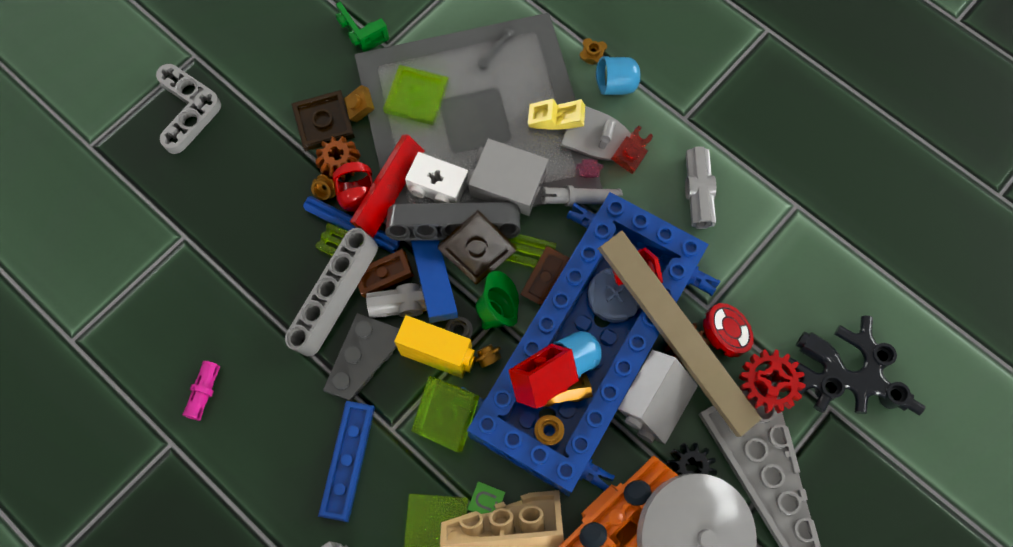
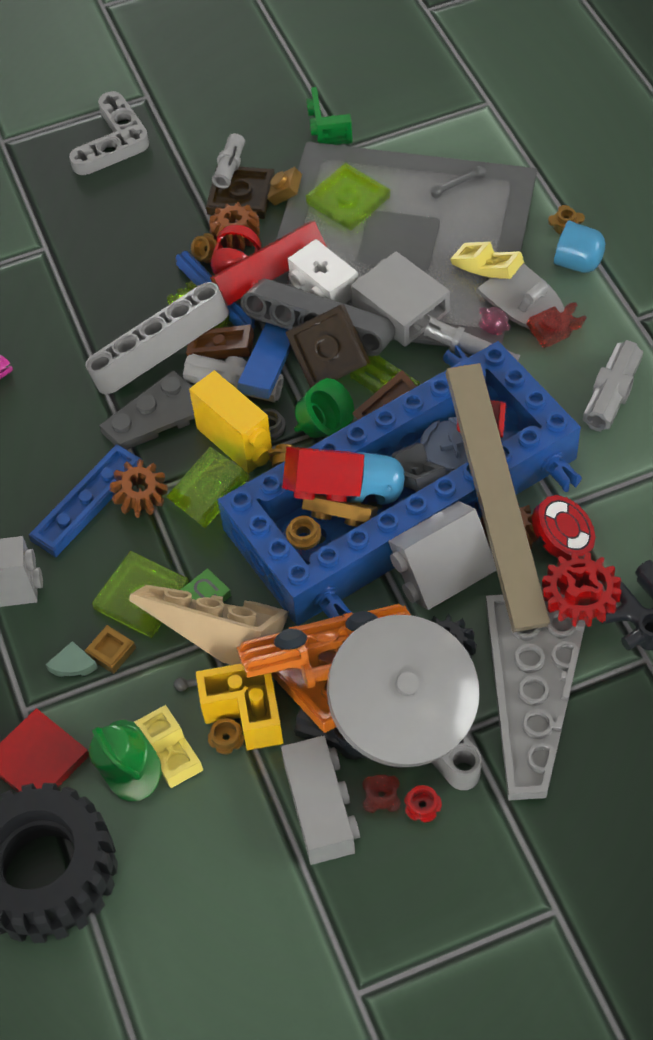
camera: 30 degrees right, 15 degrees down
none -> dark orange gear [110,459,168,518]
none -> light grey pin [212,133,246,189]
none -> dark grey bracket [392,443,447,492]

